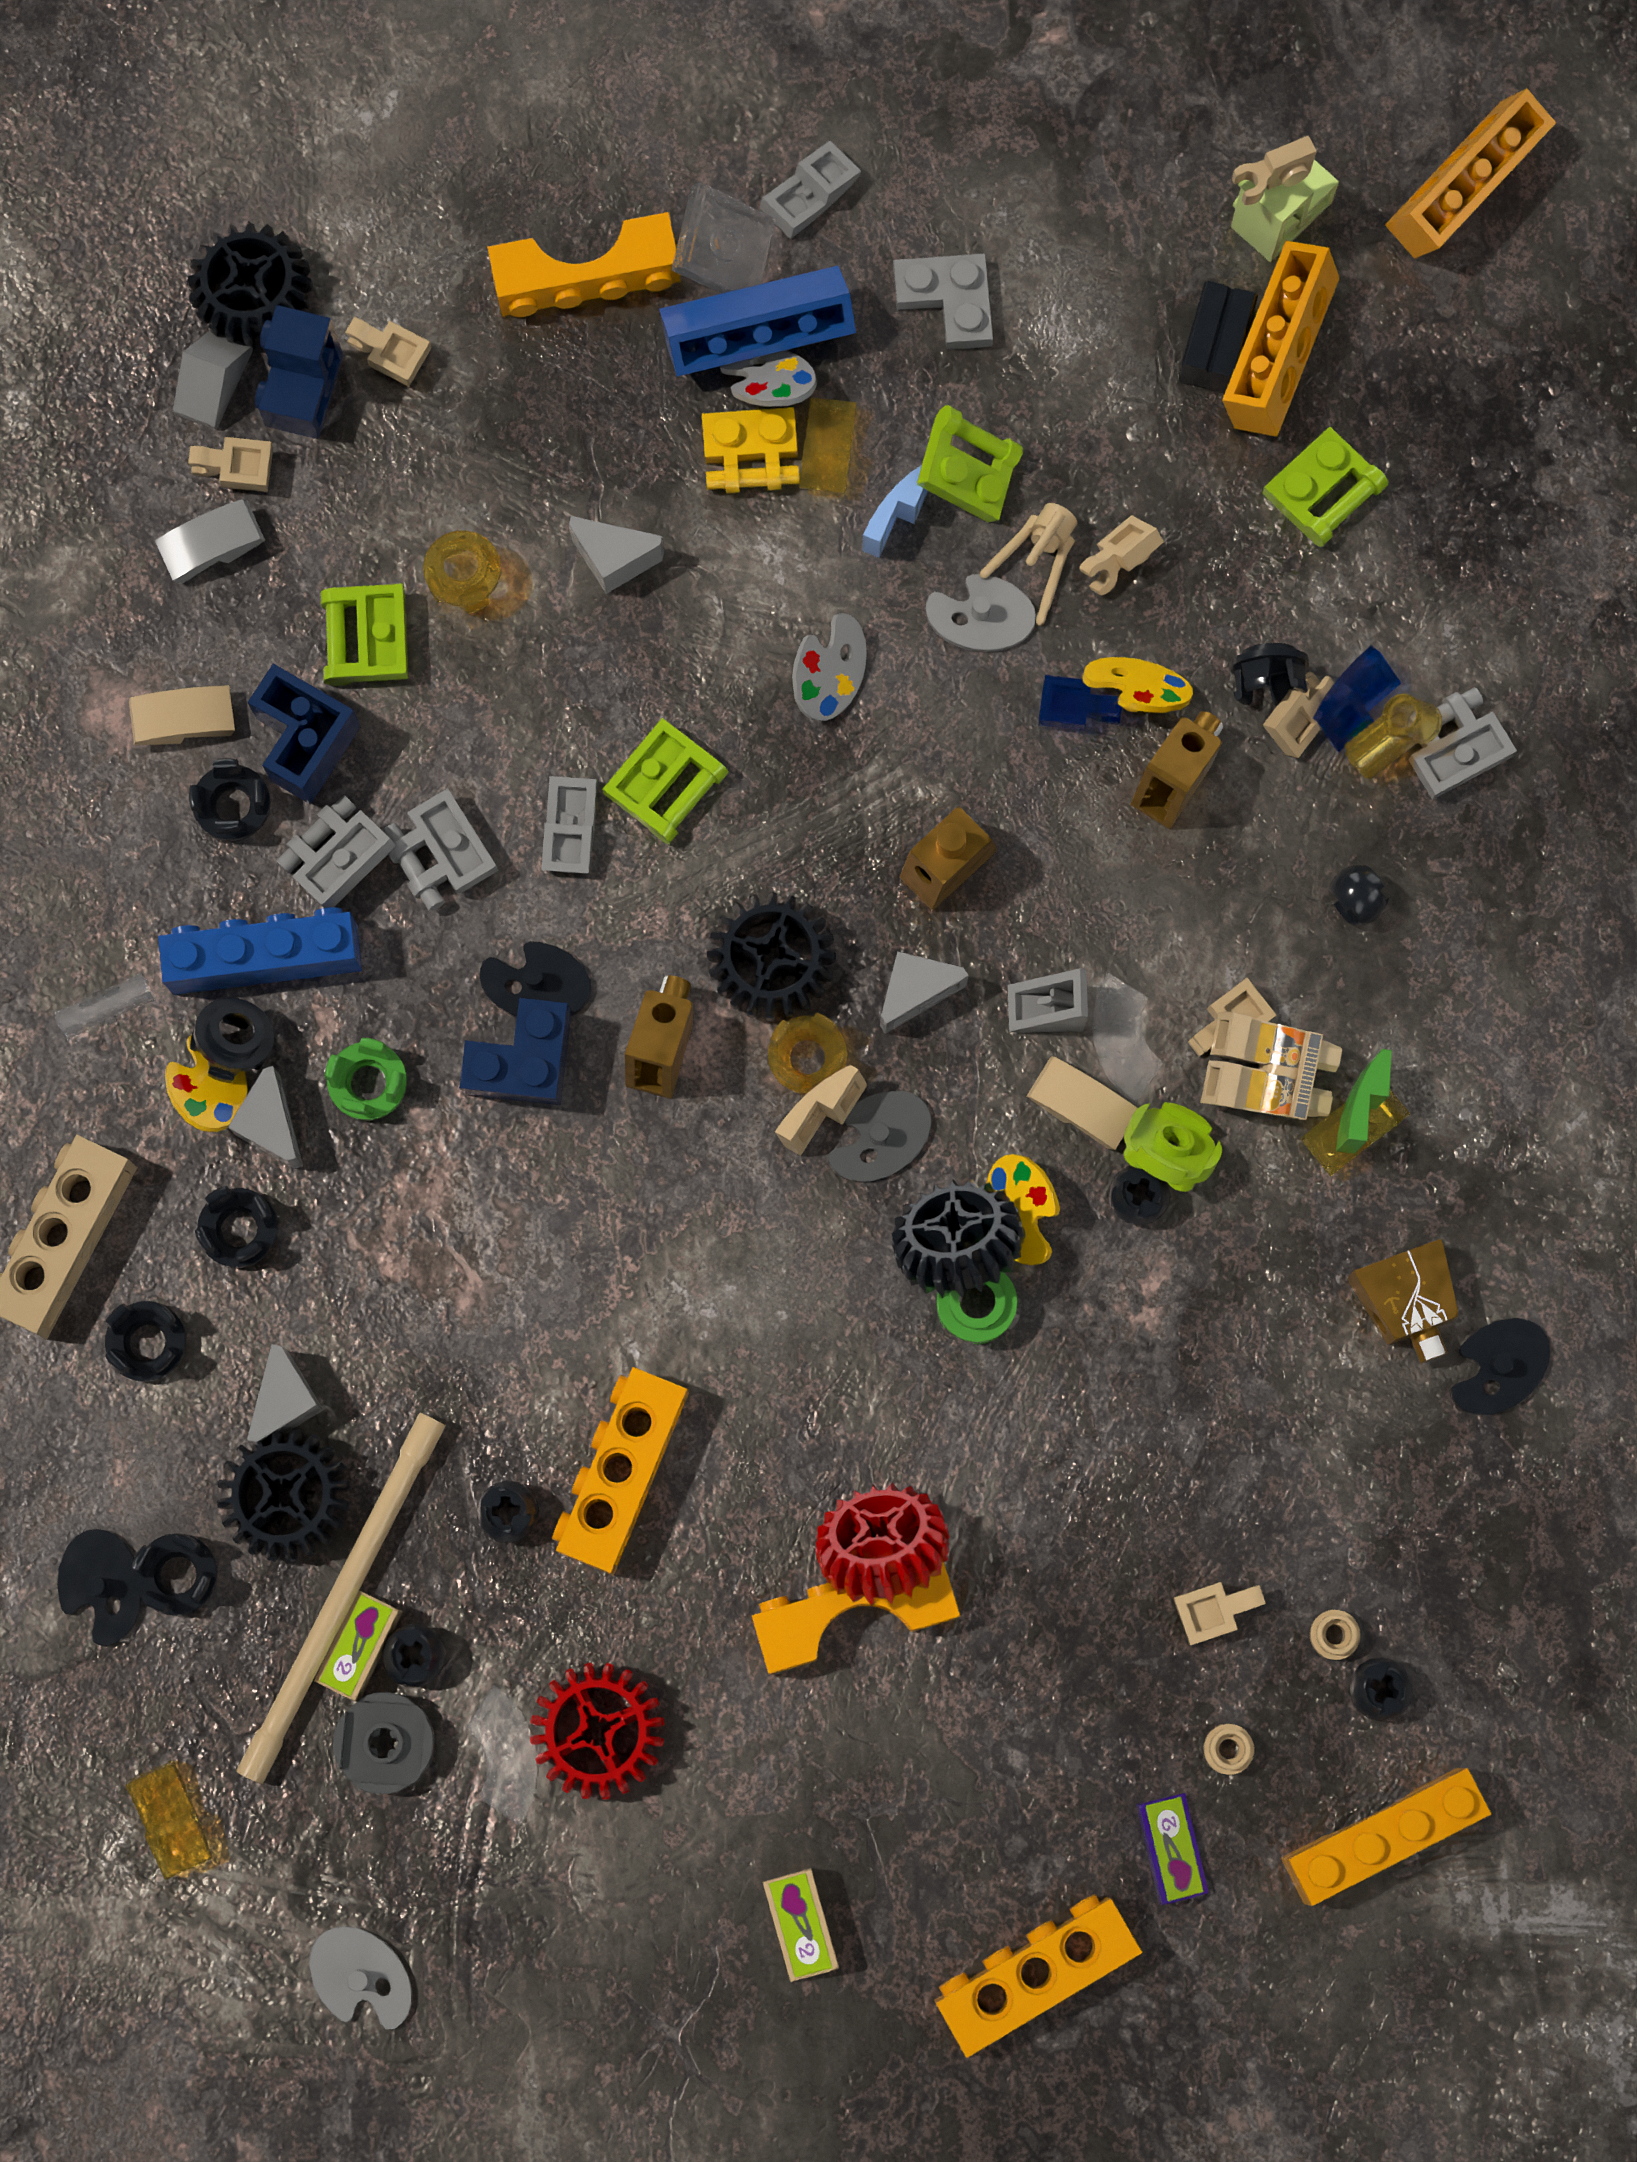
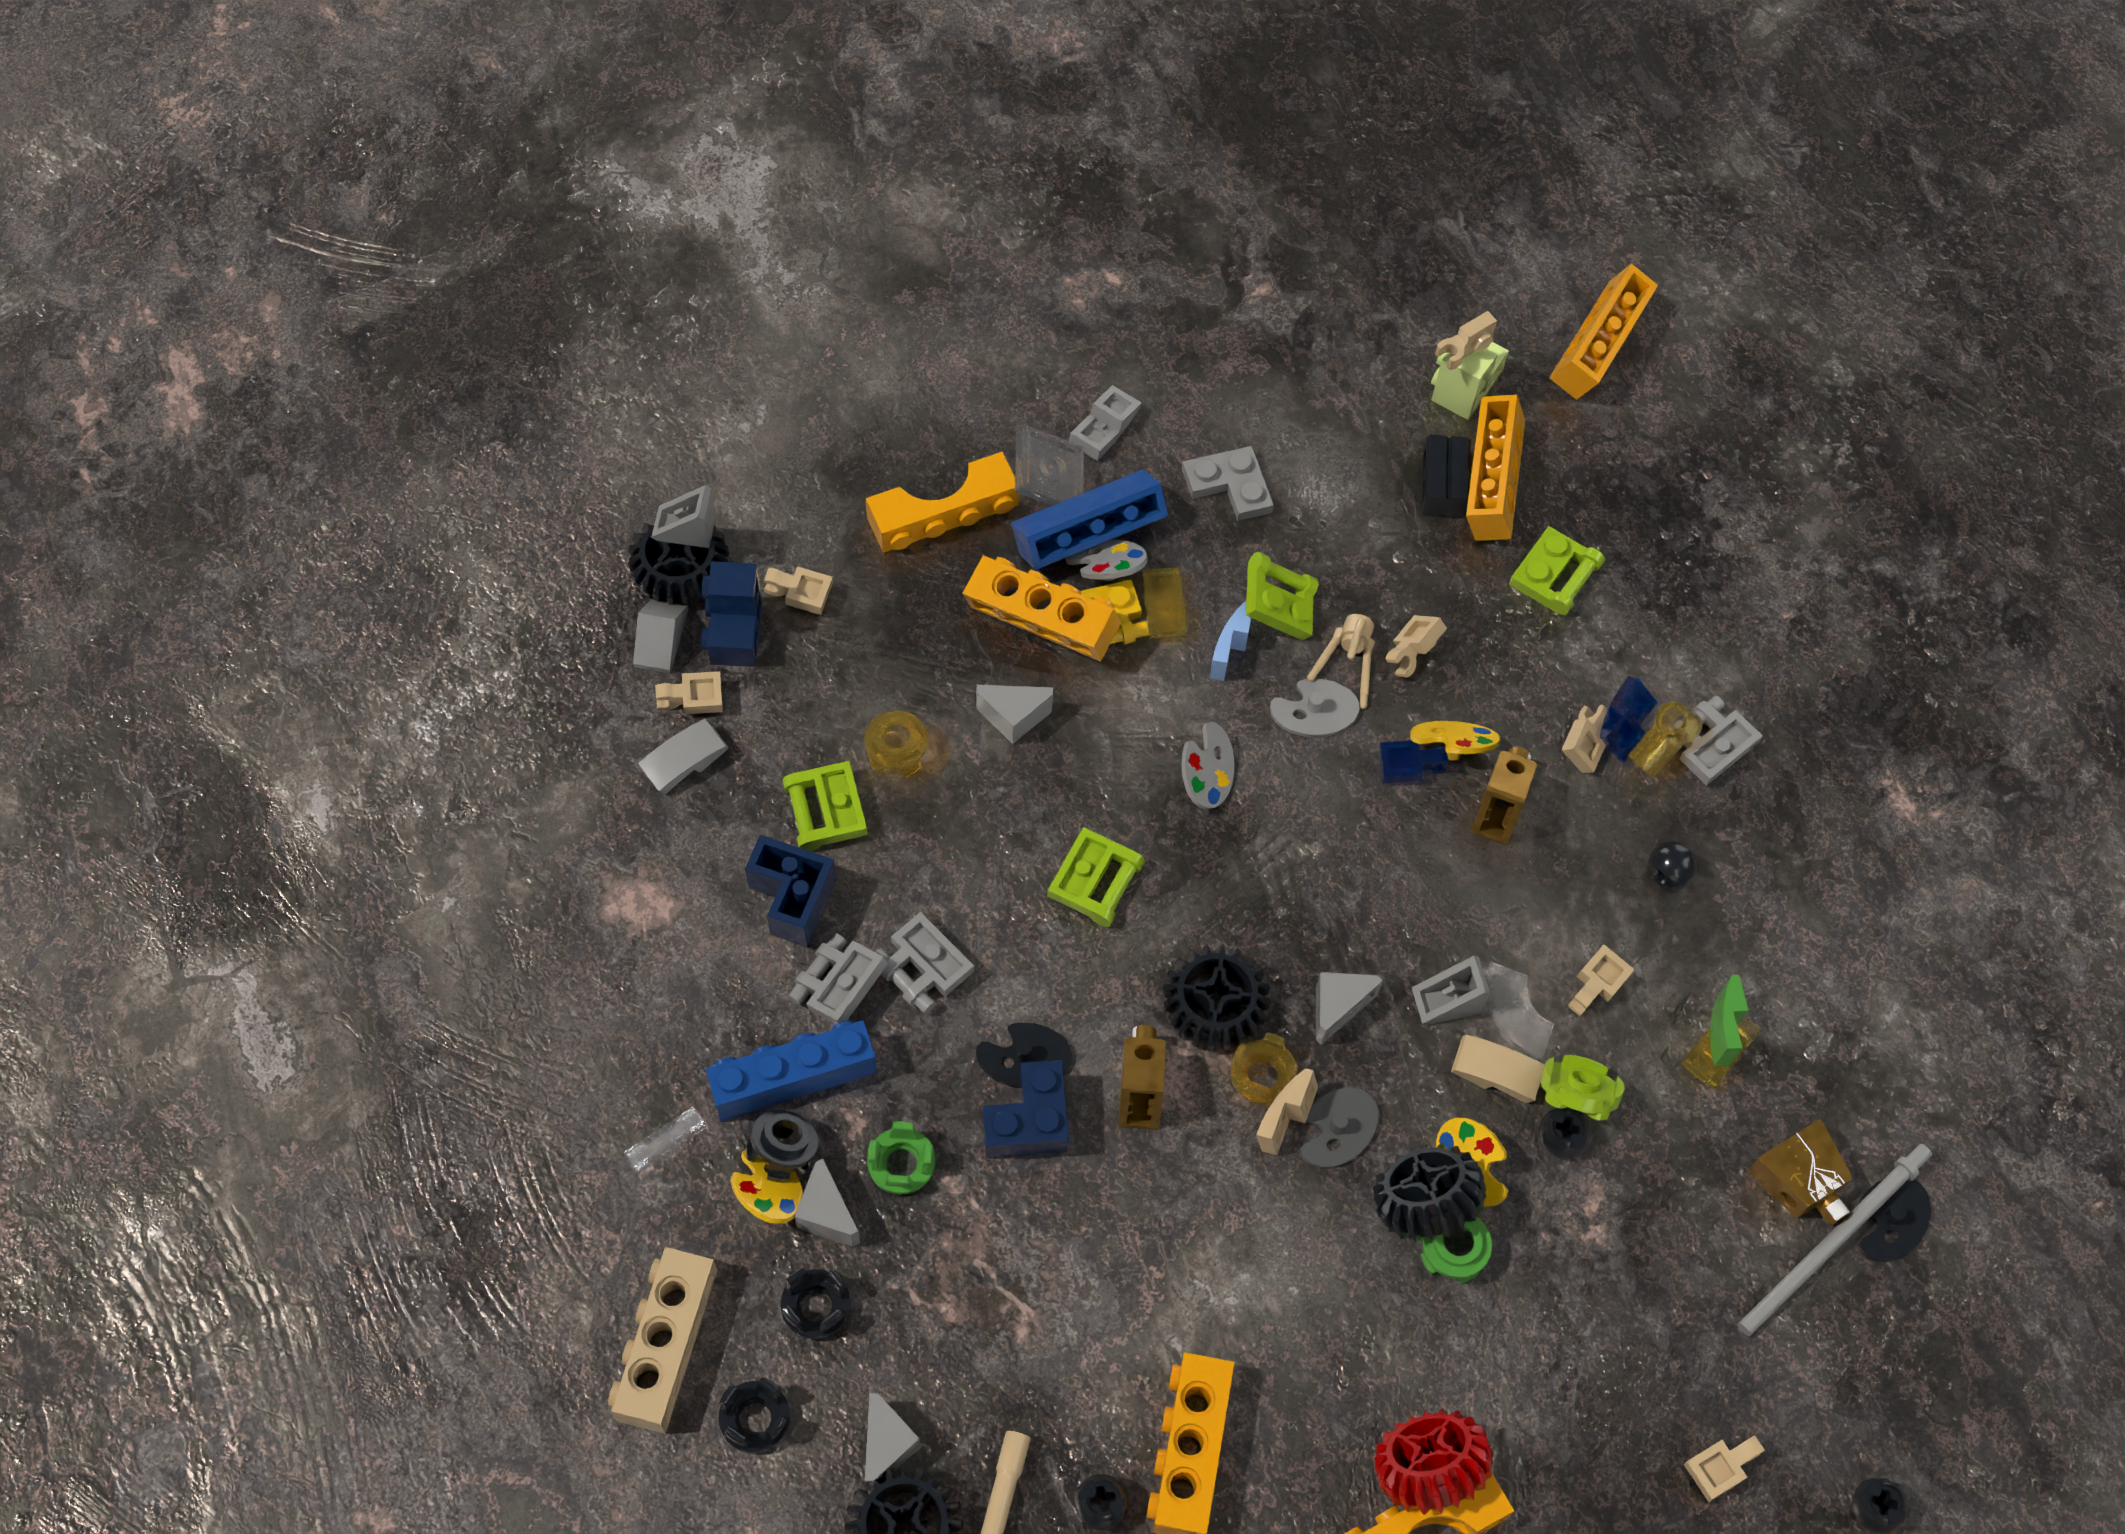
camera: 15 degrees left, 15 degrees down
tan slope [129,685,235,745] -> none
black piece [189,758,271,841] -> none
light grey slope [542,776,598,874] -> none
pearl gold torso [900,806,997,911] -> none
tan hips [1201,1012,1342,1120] -> none
black piece [1230,643,1309,706] -> none
tan plate [1310,1610,1360,1660] -> none
none -> light grey slope [651,485,716,548]
none -> light orange brick [962,555,1121,662]
none -> light grey bar [1738,1144,1932,1336]

